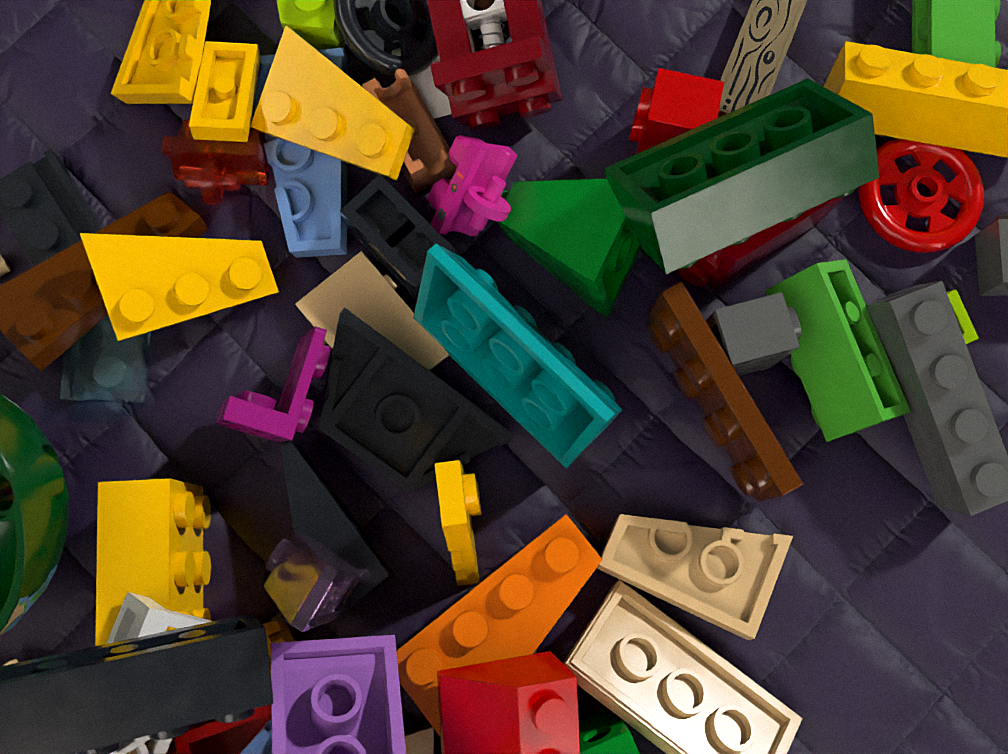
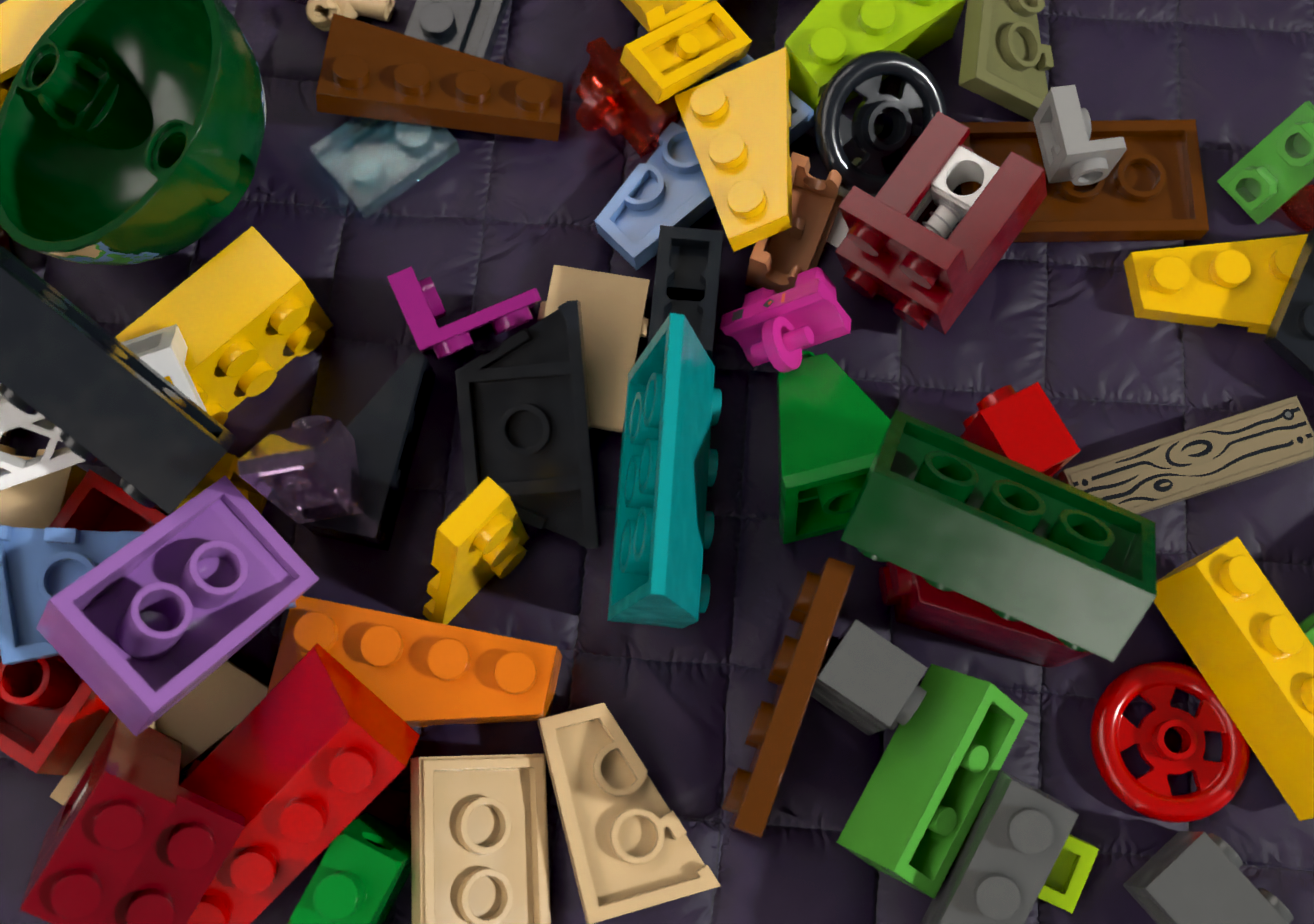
camera: 50 degrees right, 5 degrees down
yellow wing [80,233,279,341] -> none

